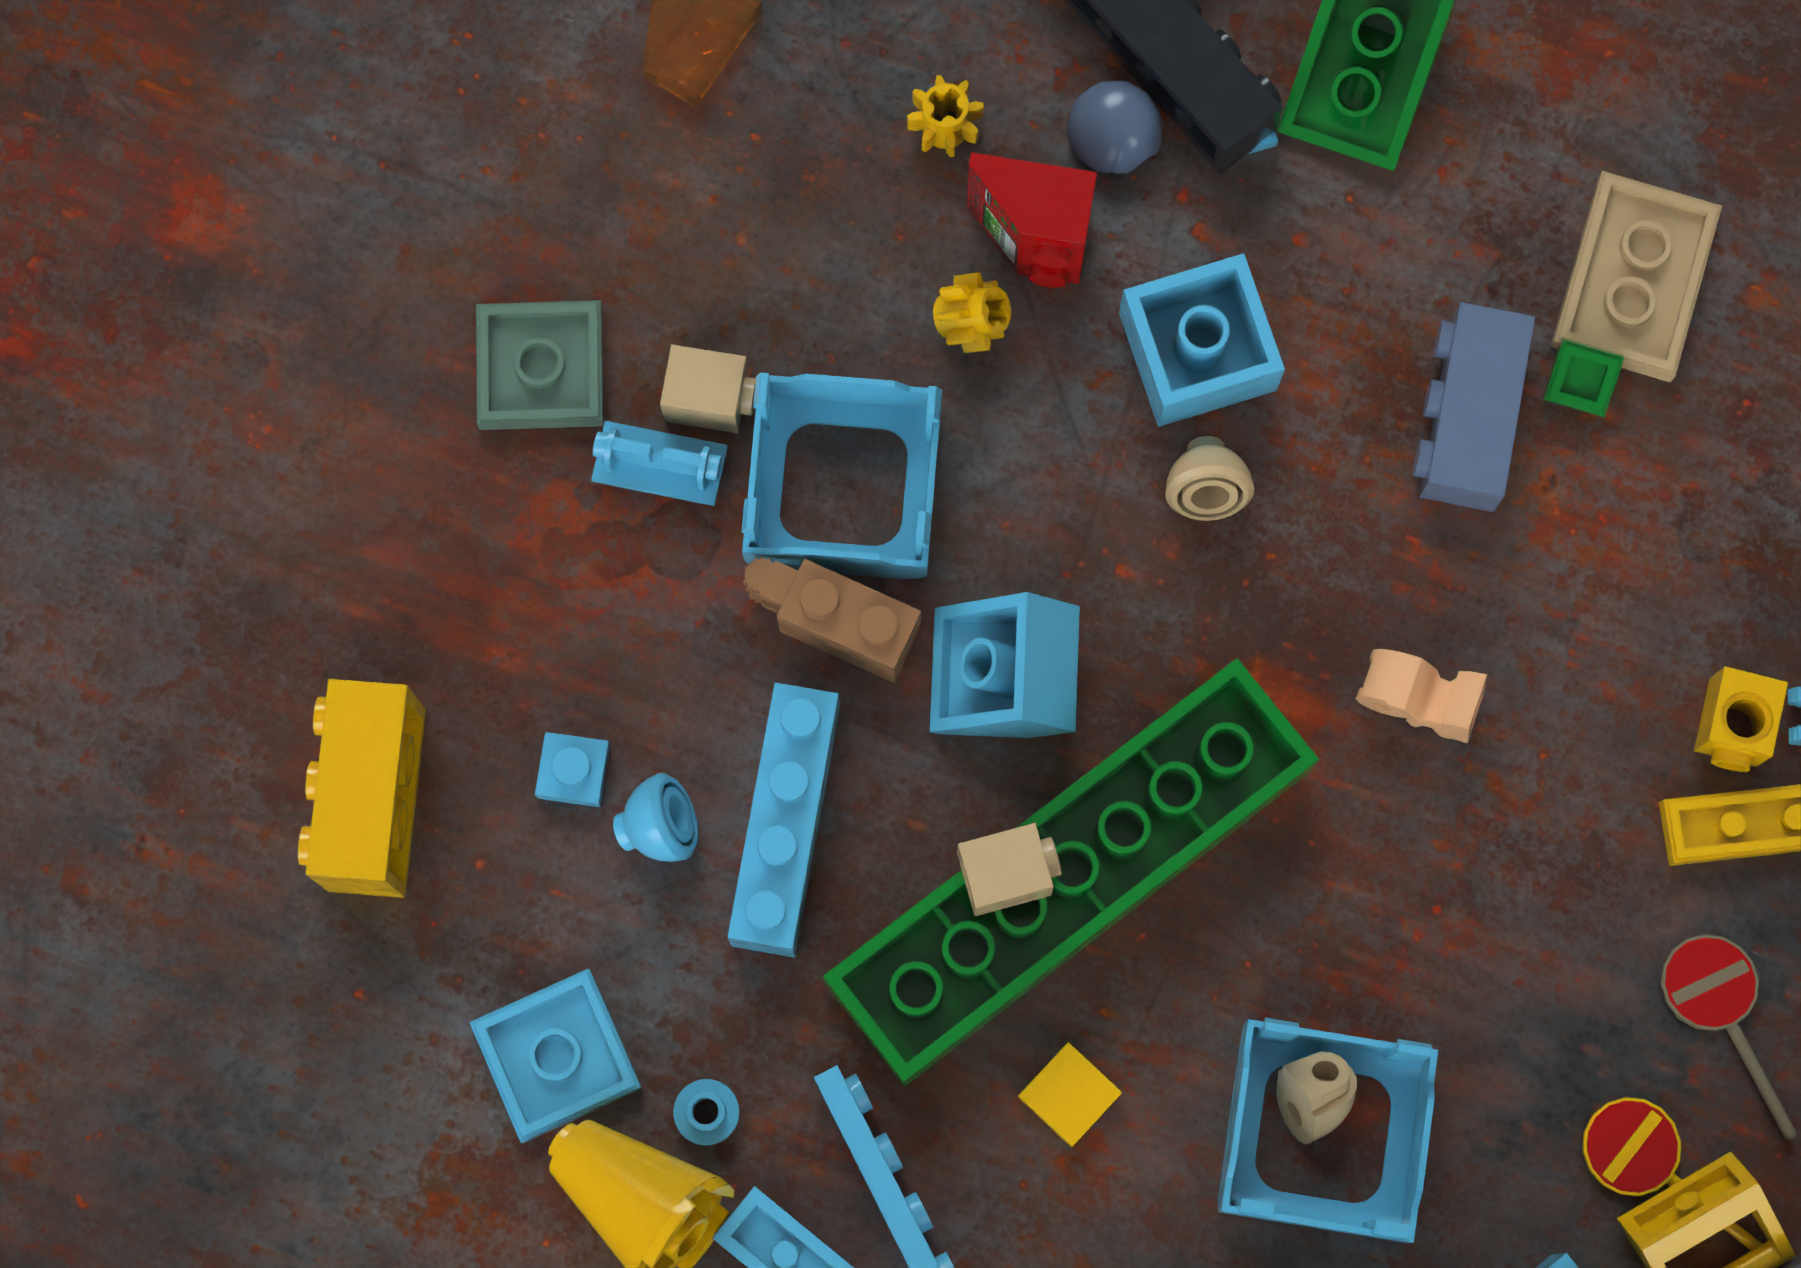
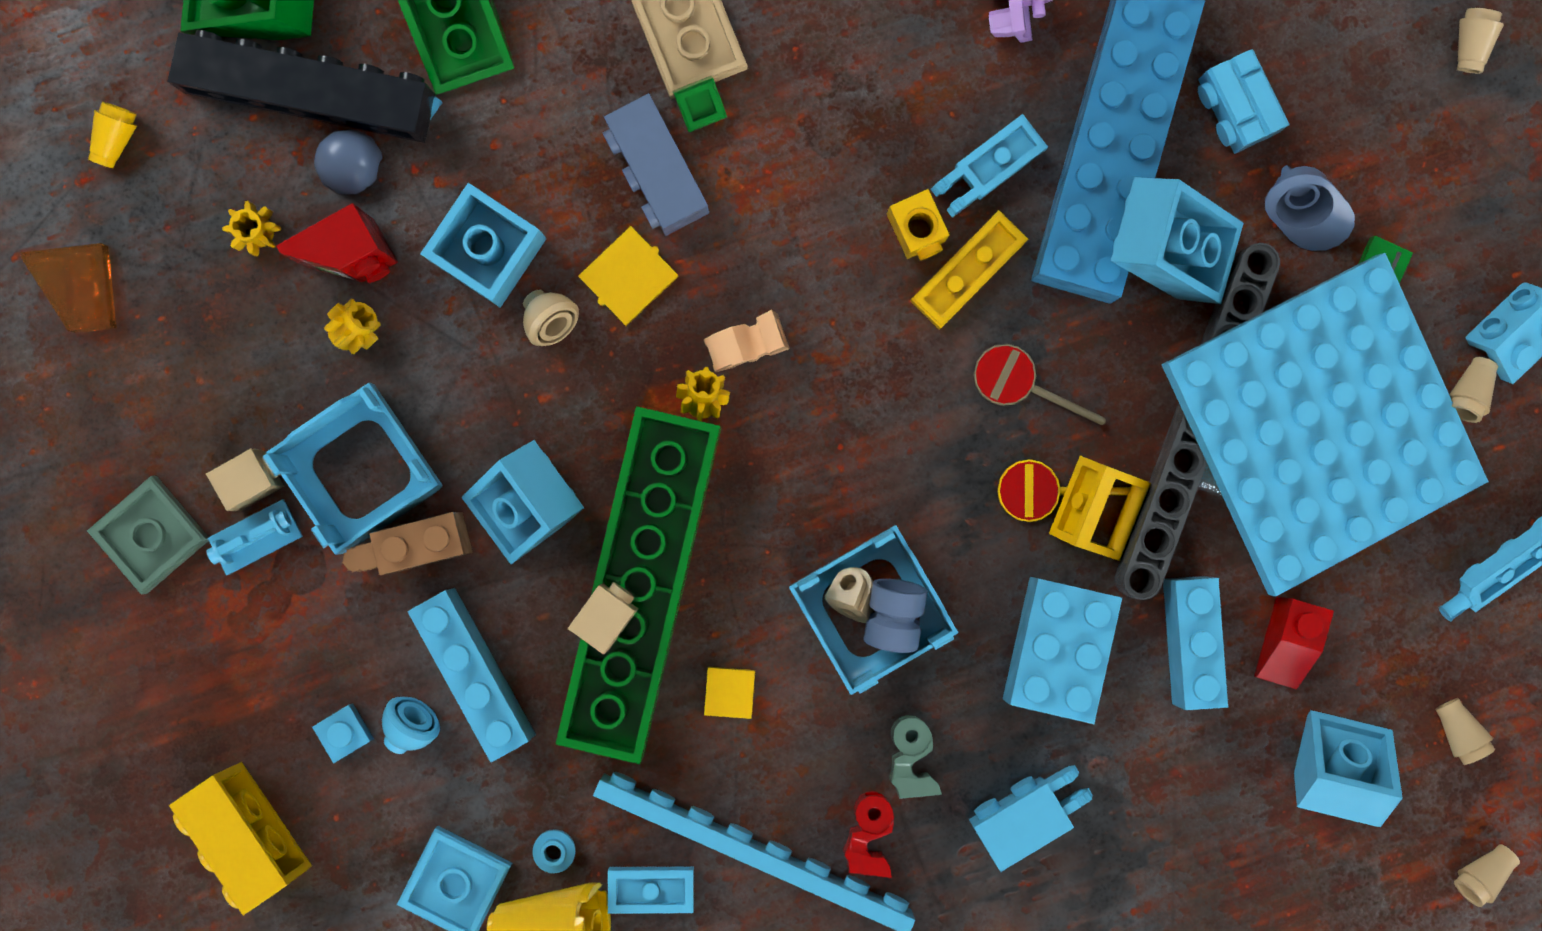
camera: 45 degrees left, 10 degrees up
none -> yellow piece [578,226,679,326]
none -> yellow gear [676,367,730,421]
none -> sand blue wheel [863,579,928,653]

